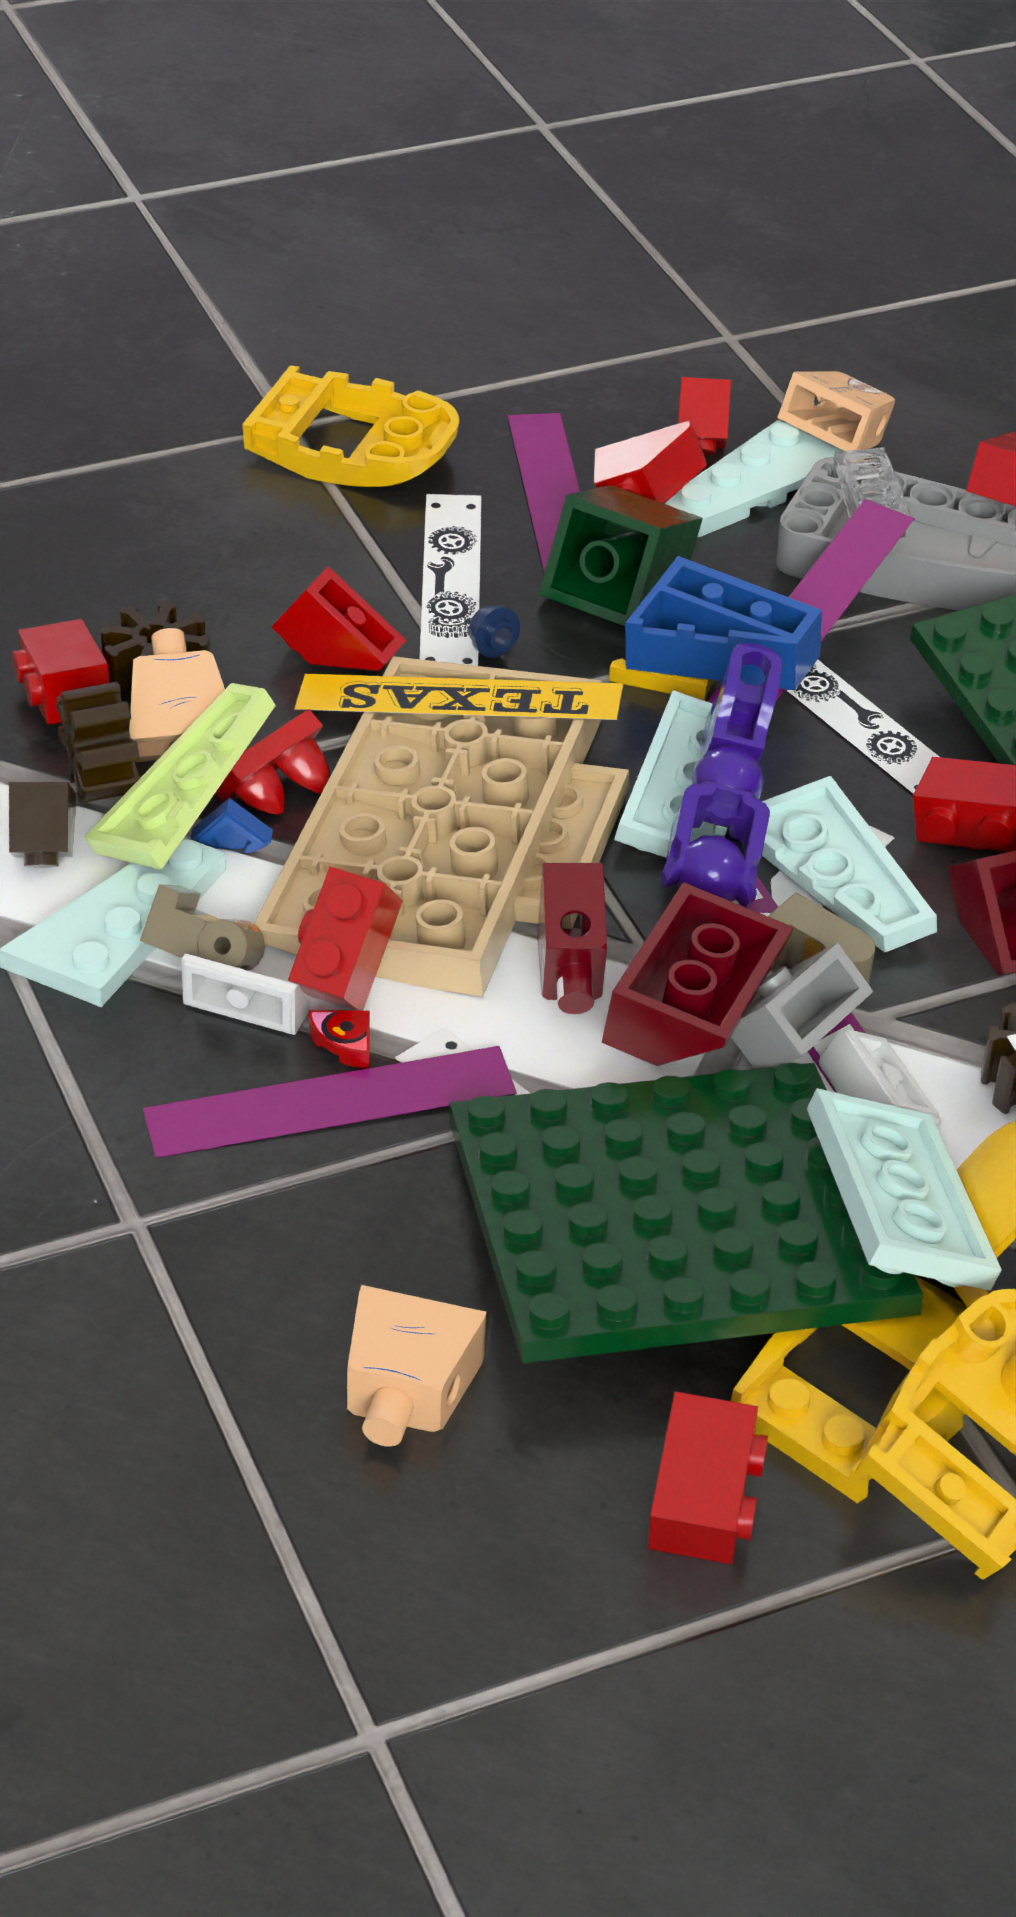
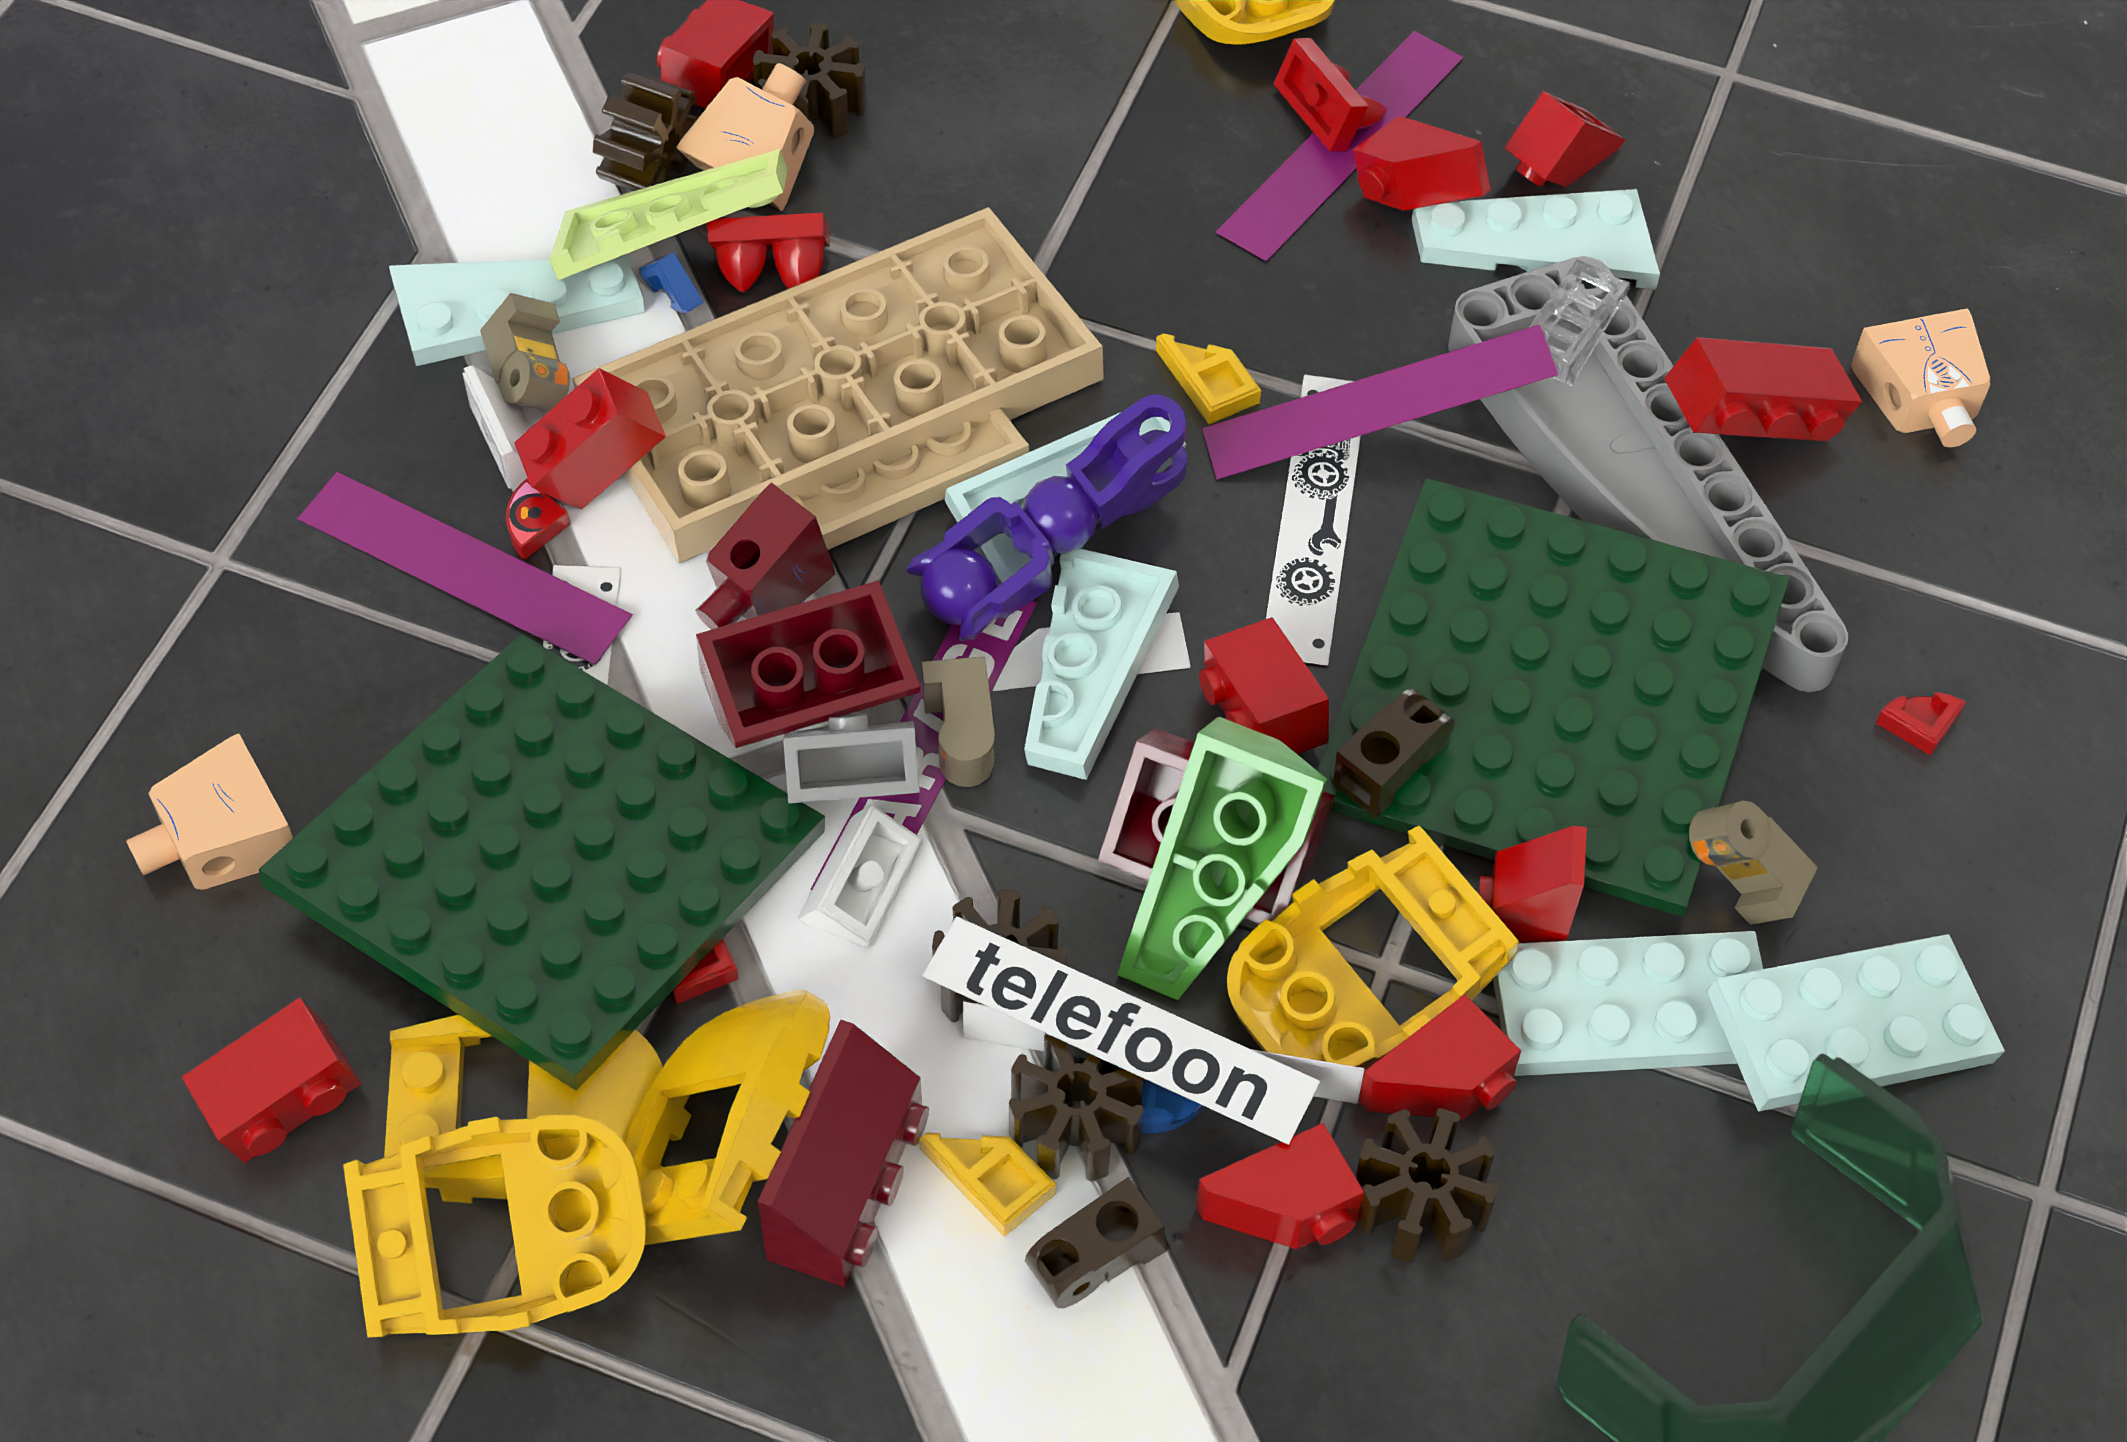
camera: 45 degrees right, 15 degrees up
dark brown slope [9,782,76,868] -> none
red slope [271,566,406,671] -> none
yellow sticker [294,674,623,720] -> none
white sticker [420,494,481,666] -> none
dark blue plate [469,605,520,658] -> none
dark green slope [538,485,703,626] -> none
blue wedge [625,556,822,691] -> none
light nougat torso [777,371,895,456] -> none
light aqua plate [807,1088,1002,1291] -> none
none -> red tile [1273,38,1387,152]

